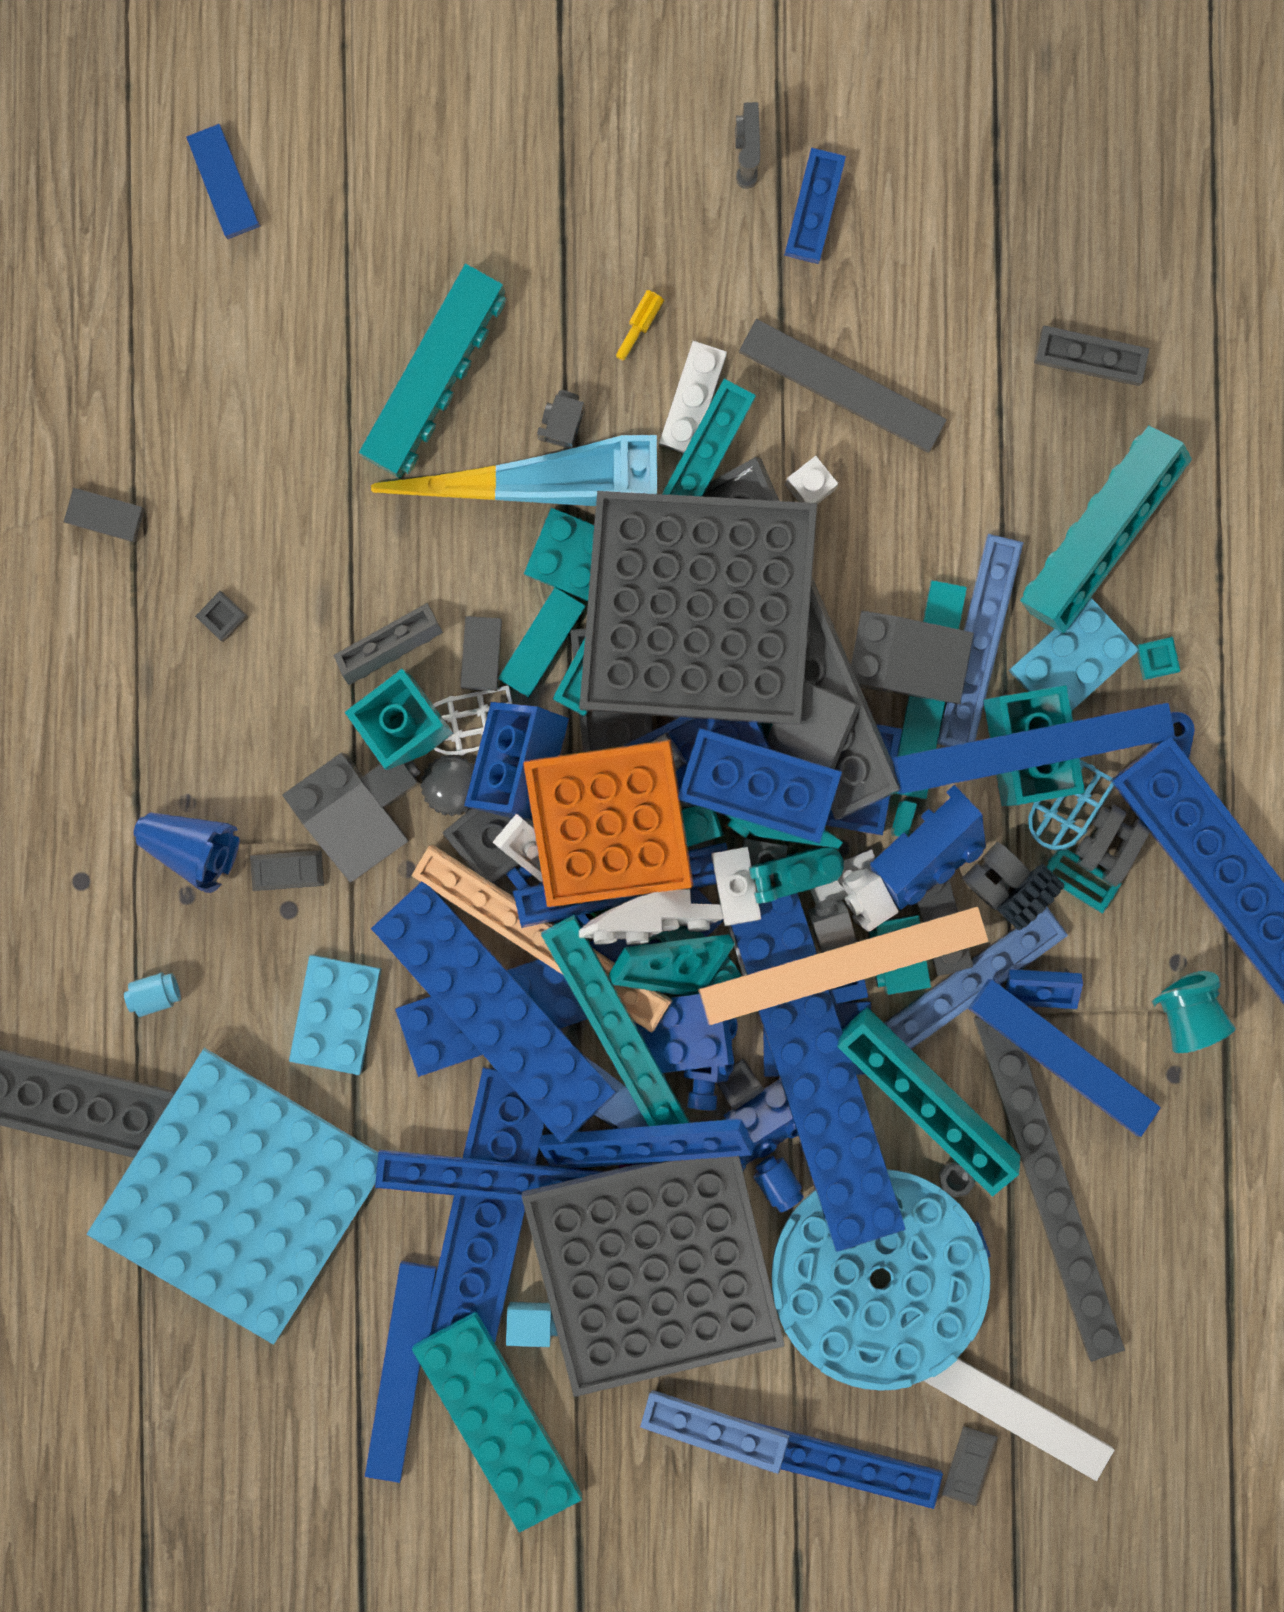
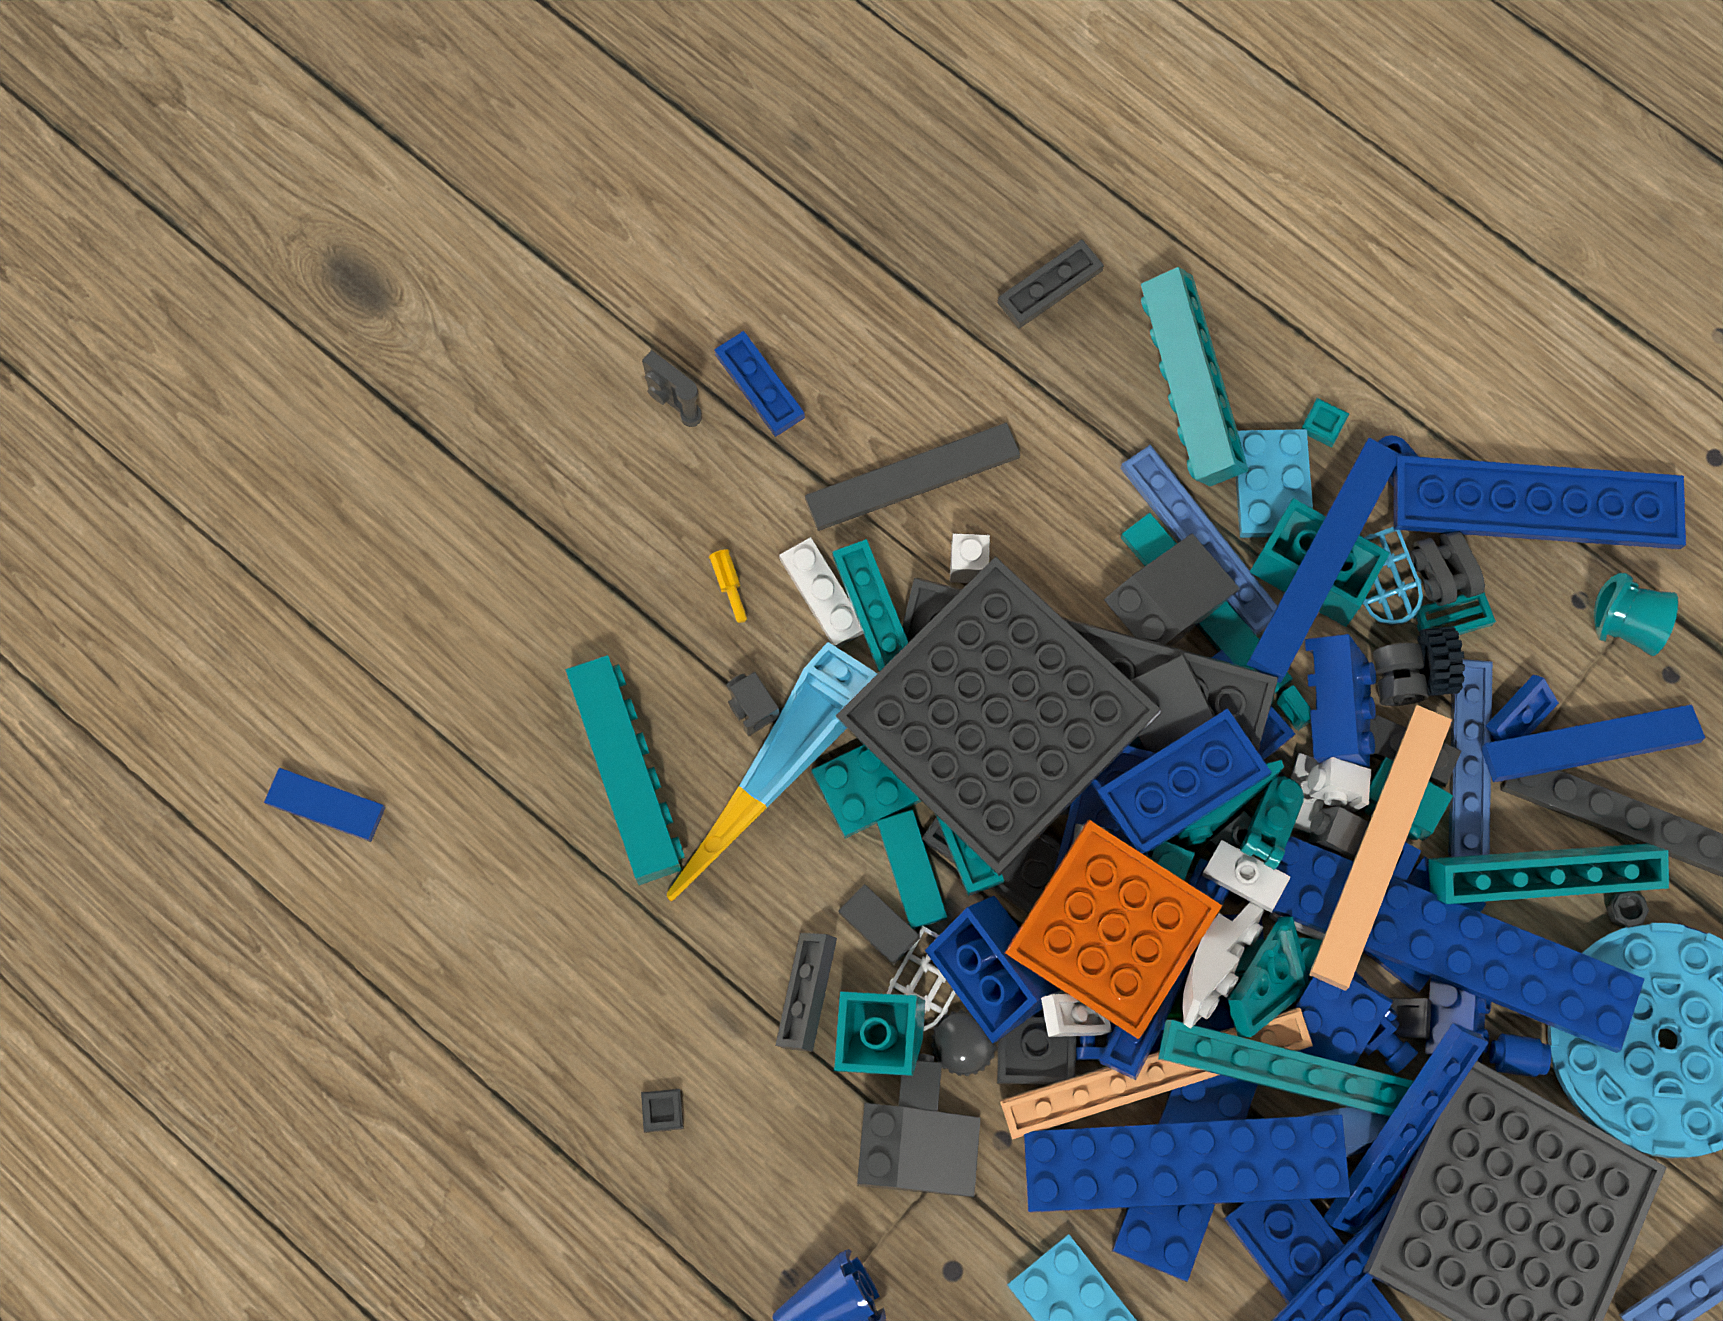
camera: 50 degrees left, 15 degrees down
dark grey tile [64,488,145,543] -> none
dark grey tile [250,850,324,891] -> none

